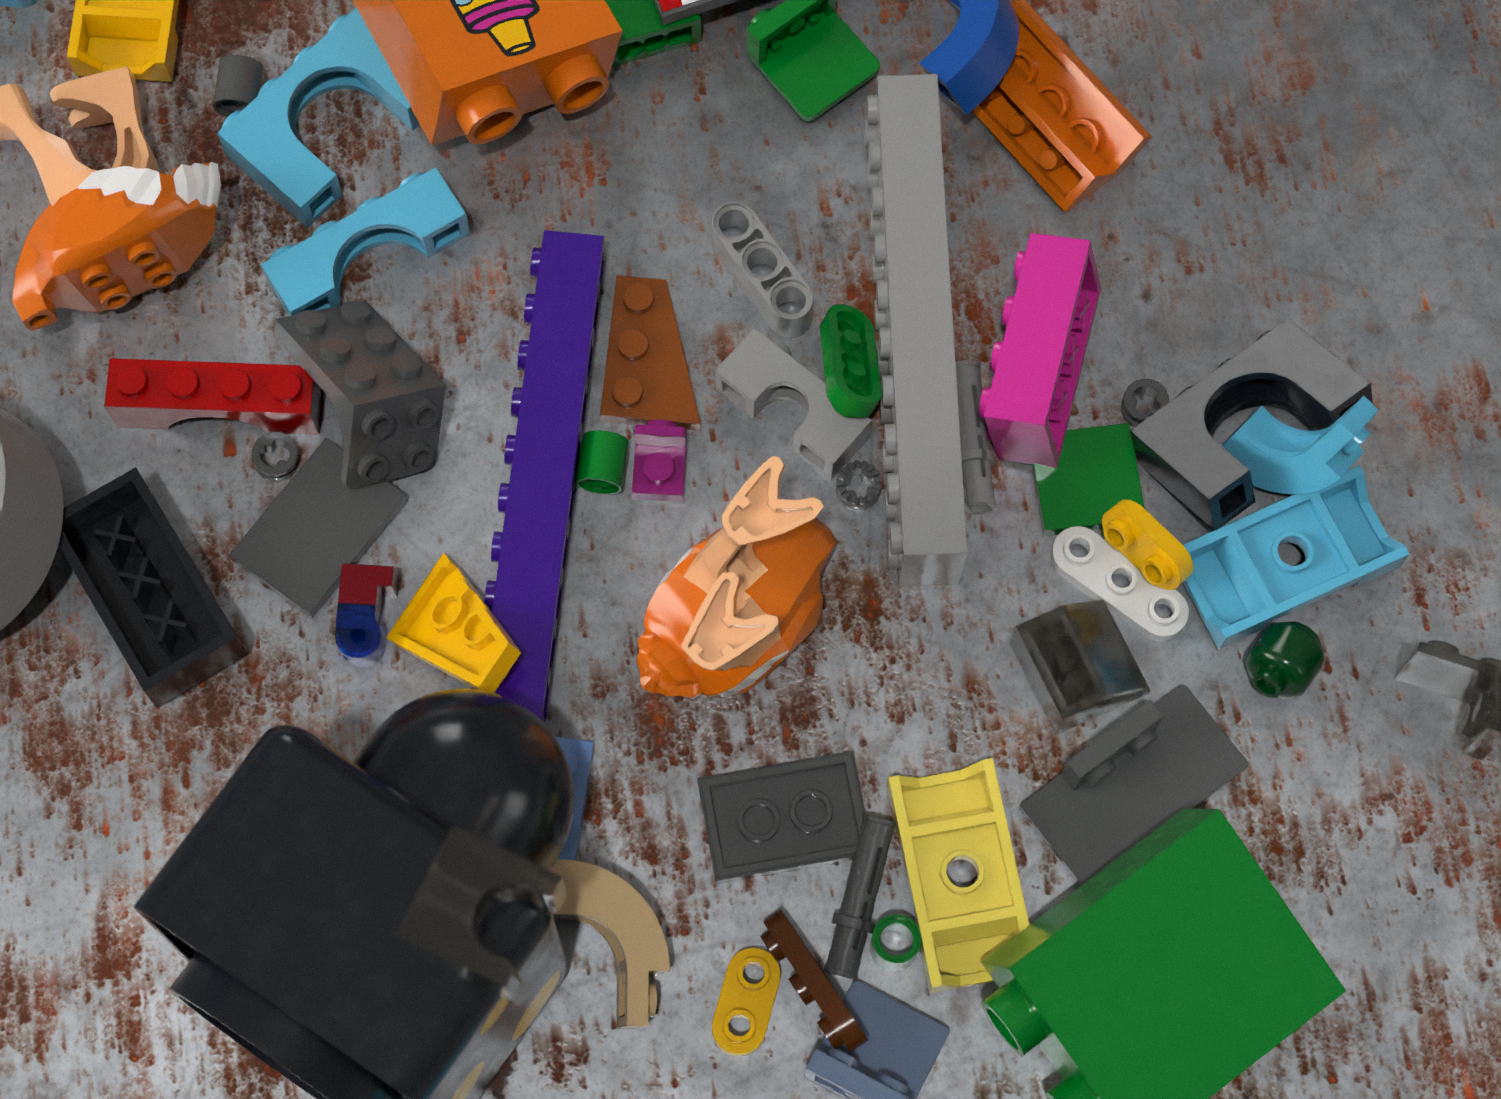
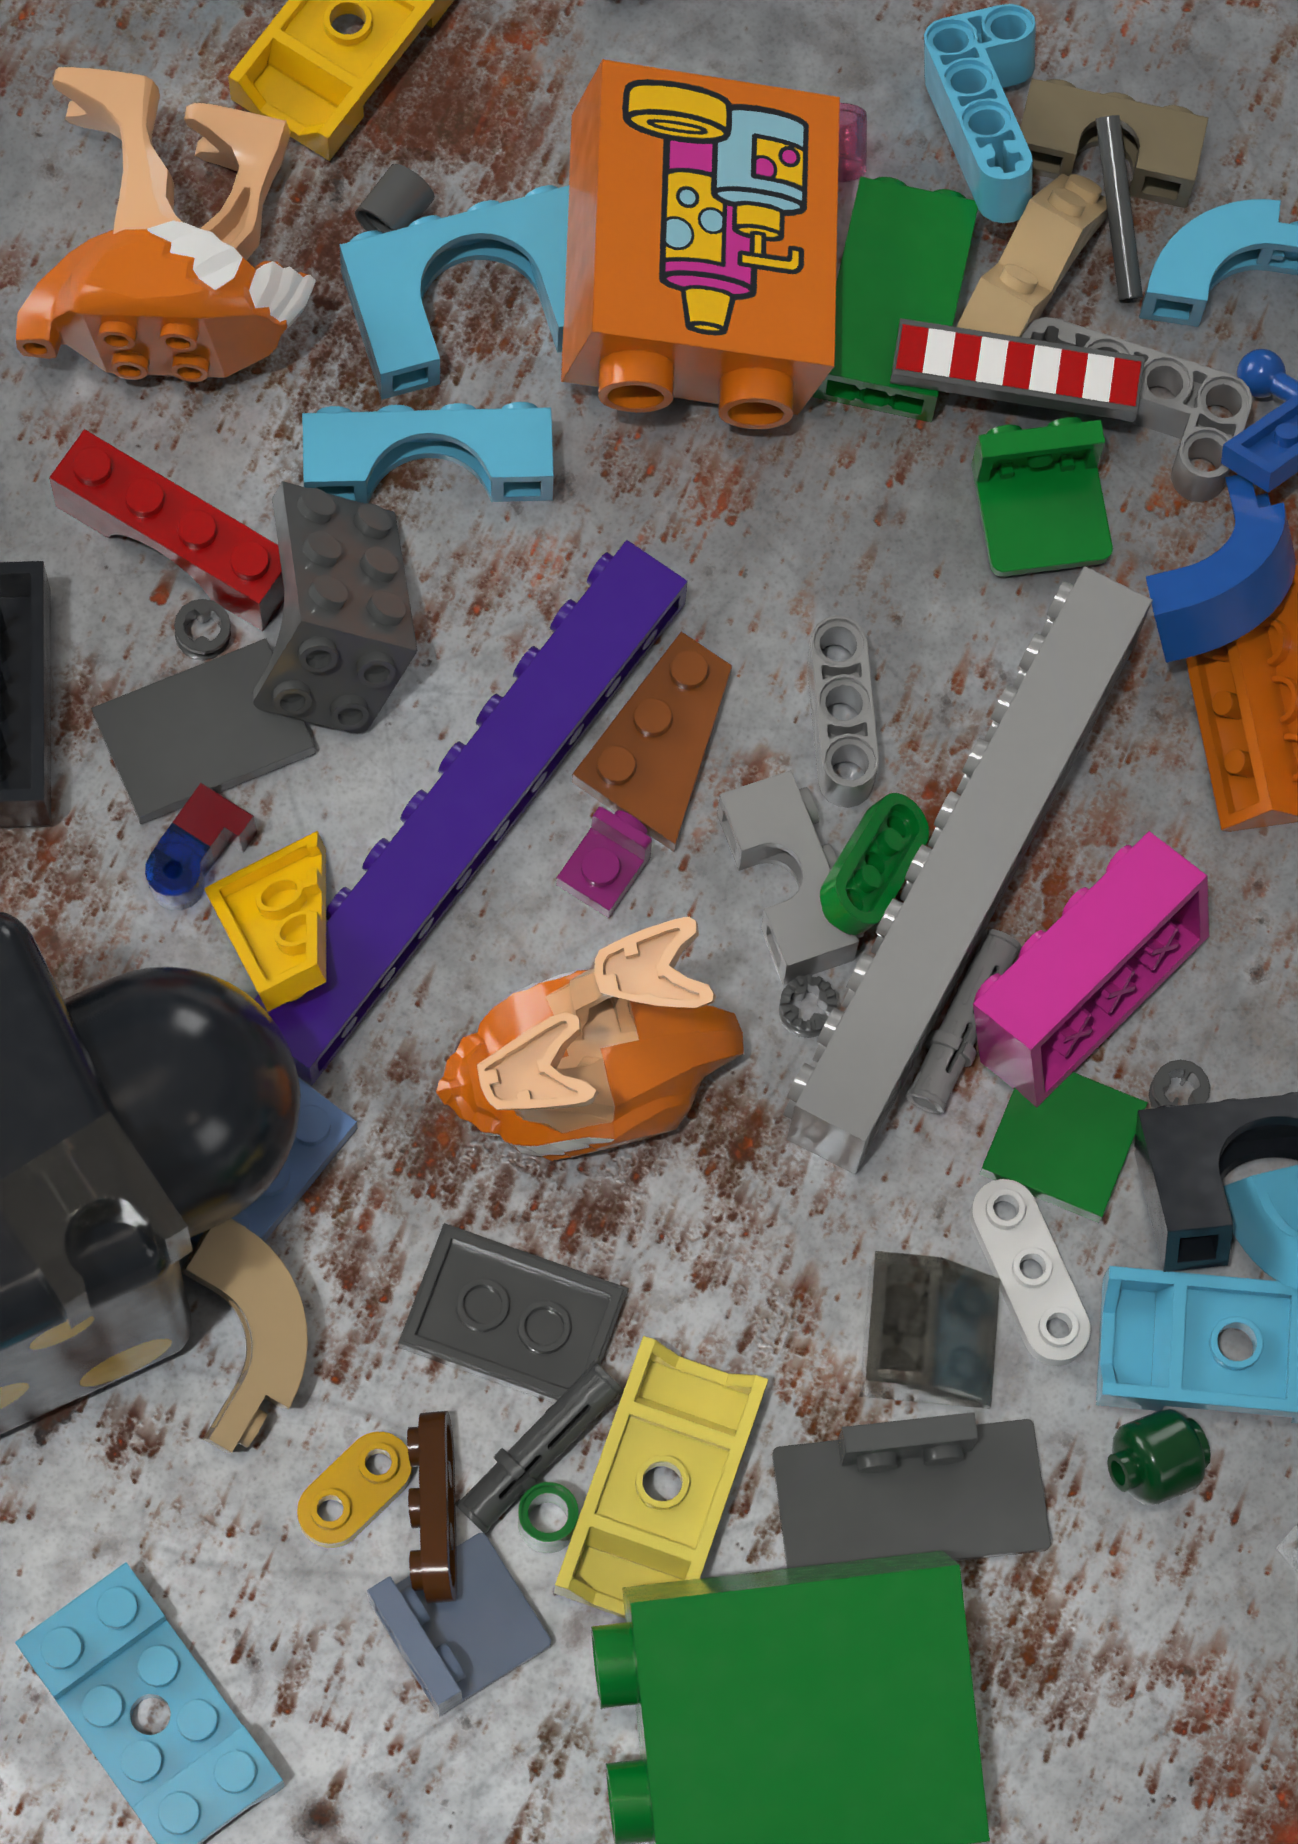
camera: 25 degrees right, 0 degrees up
green beam [576,430,629,495] -> none
yellow plate [1102,499,1193,590] -> none

